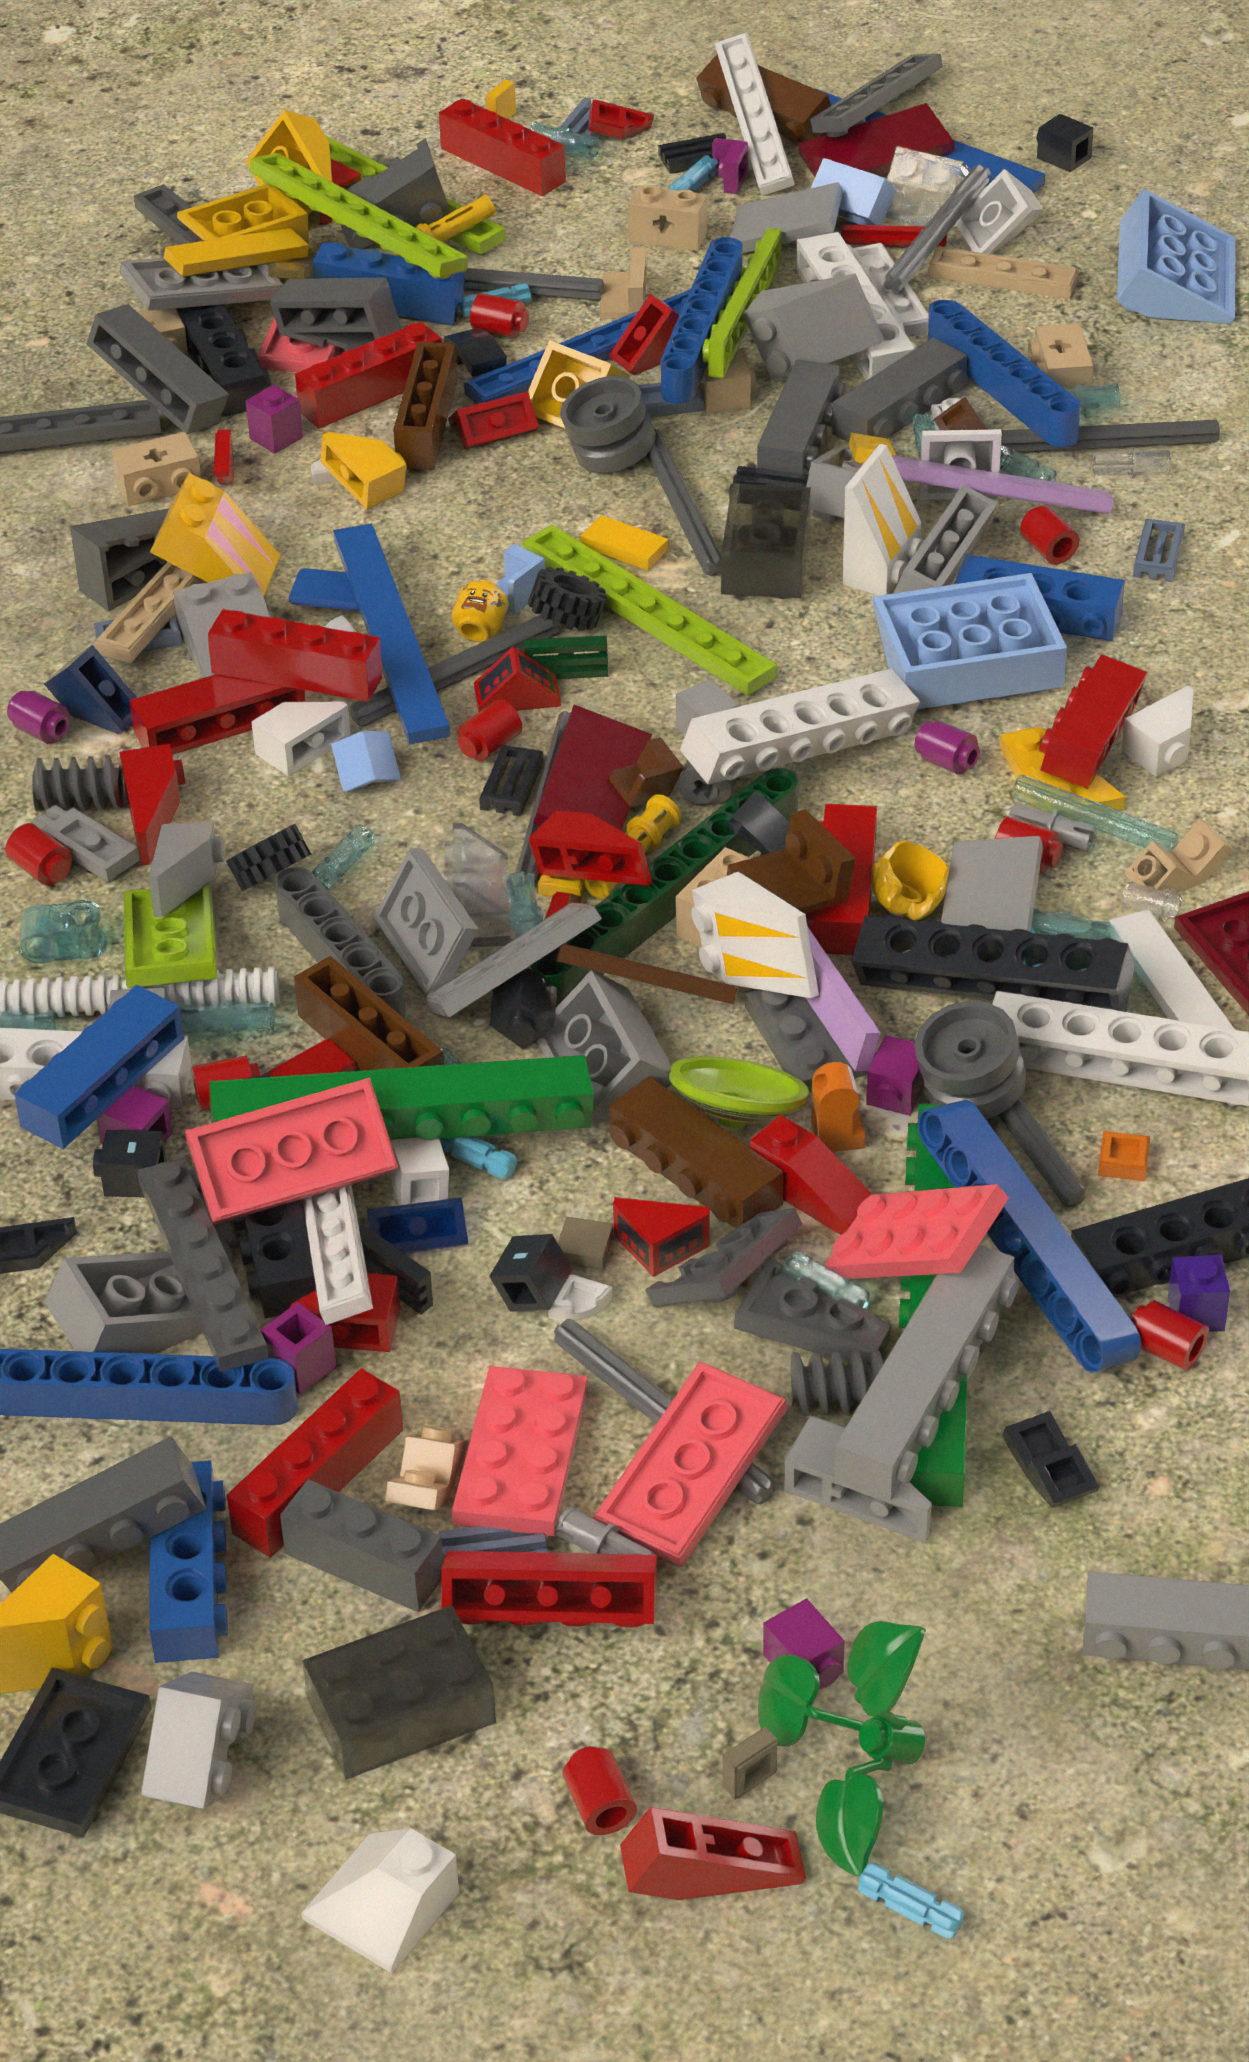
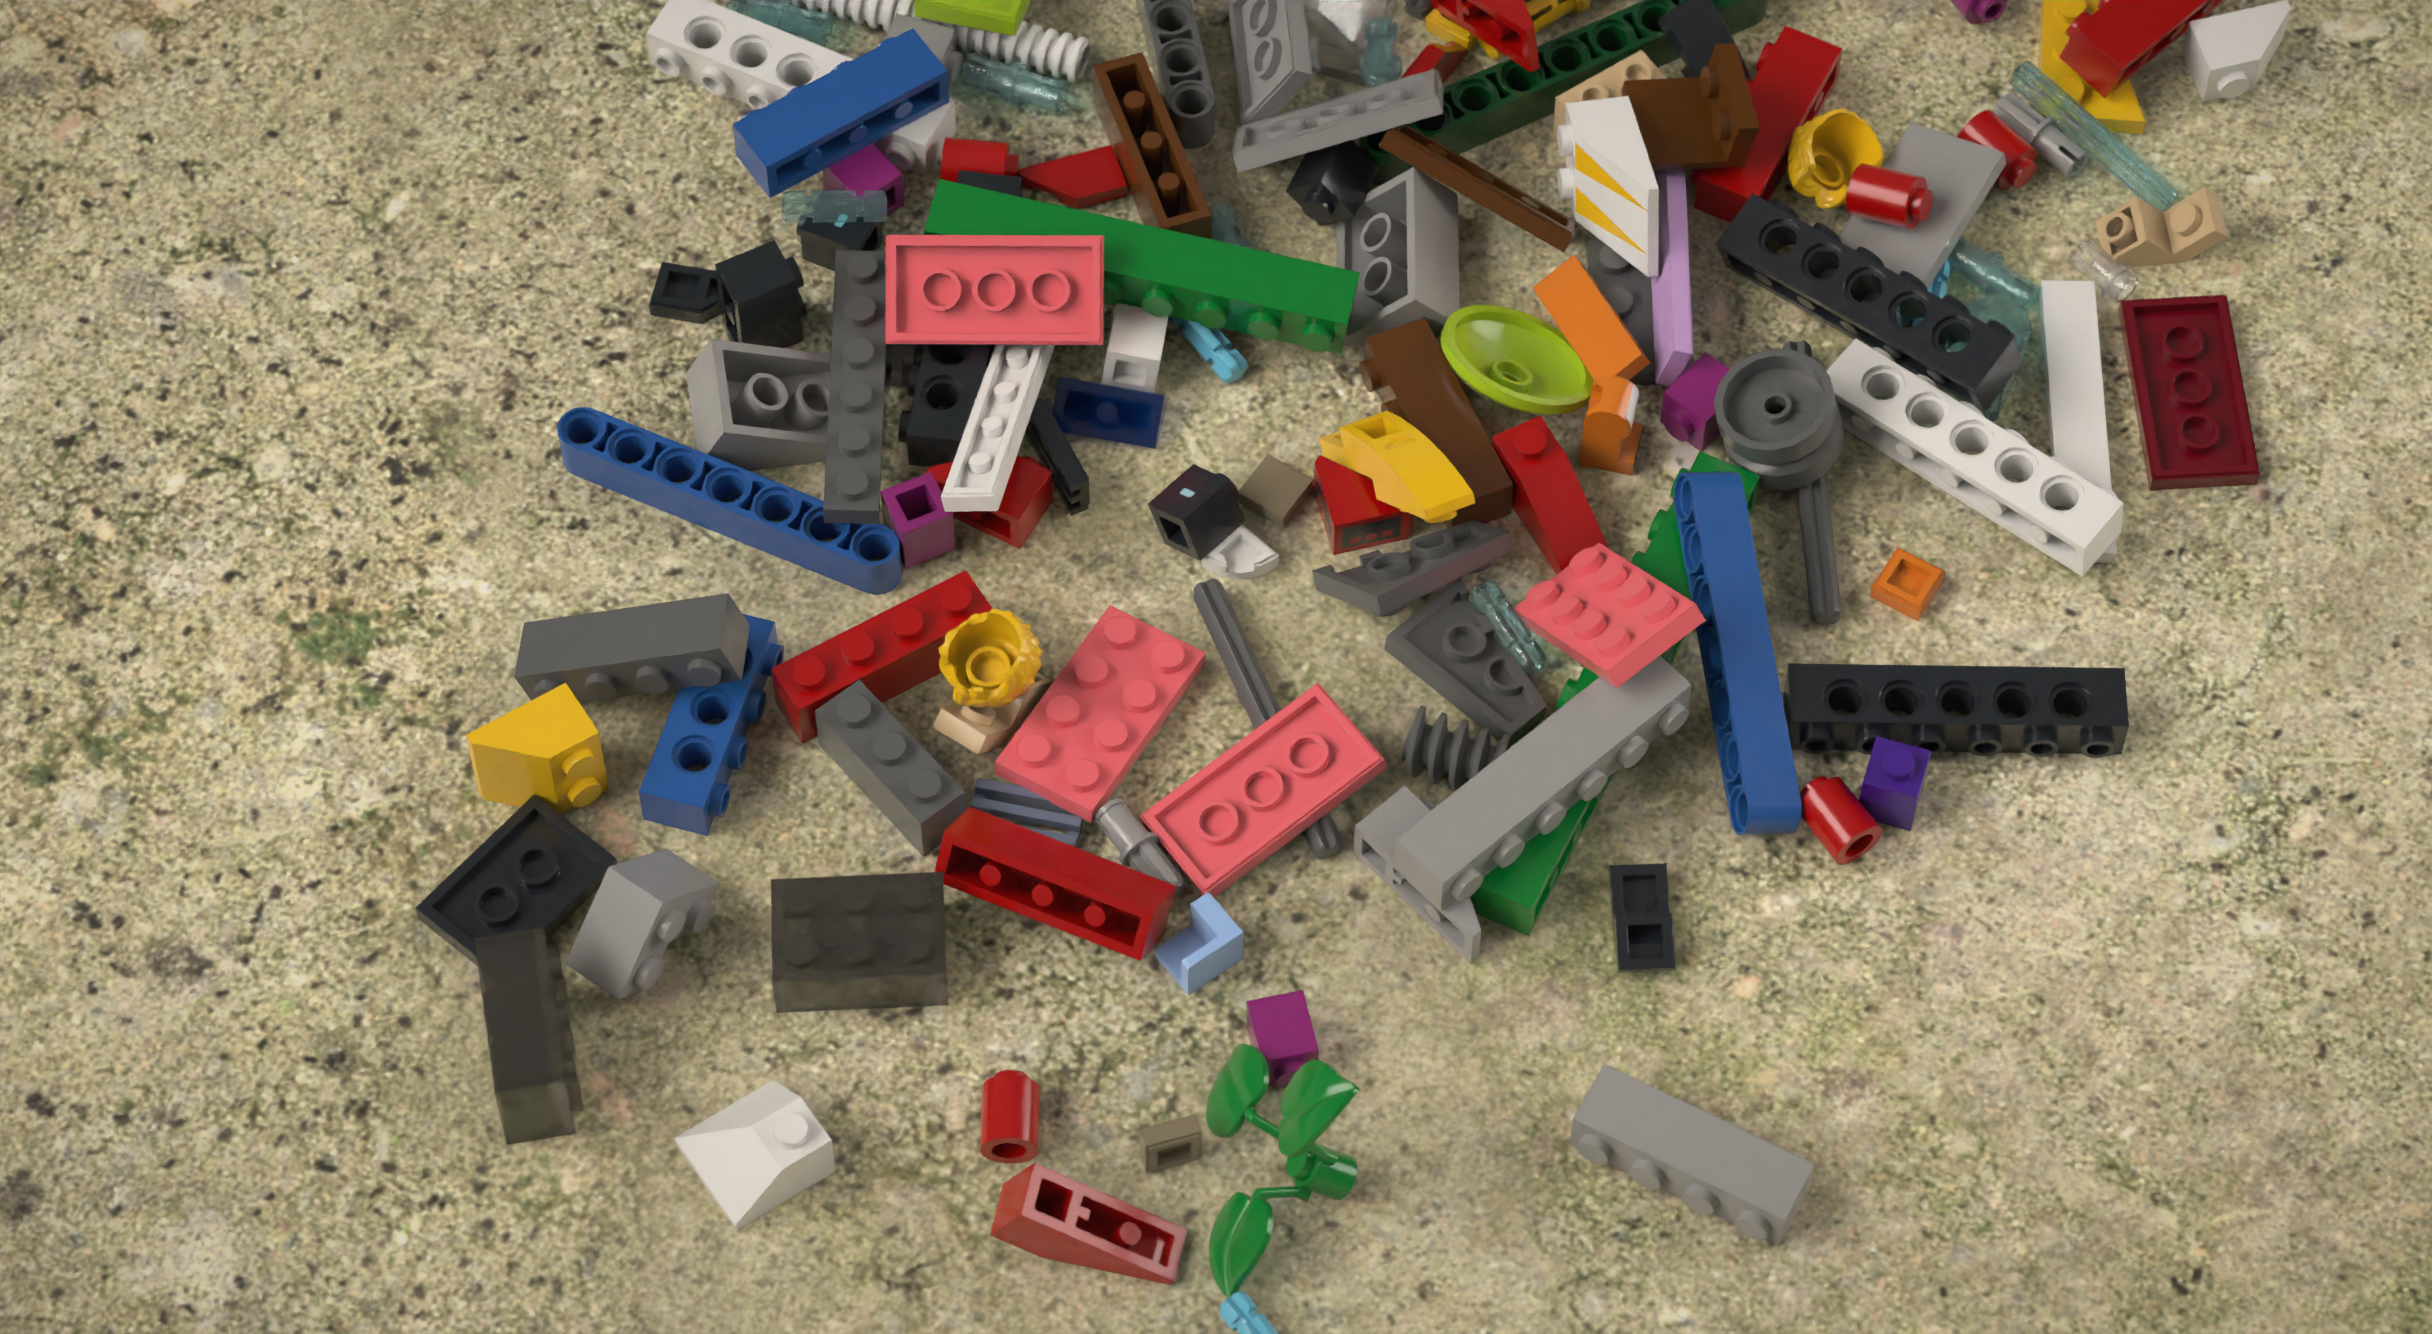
camera: 20 degrees right, 15 degrees up
none -> clear smoke brick [474,928,584,1145]
none -> black brick [715,240,807,348]
none -> clear light blue axle [782,190,887,223]
none -> yellow hair [938,609,1042,708]
none -> light blue panel [1156,892,1243,996]
none -> yellow slope [1319,411,1475,523]
none -> orange tile [1533,254,1651,381]
none -> red brick [1846,163,1933,229]

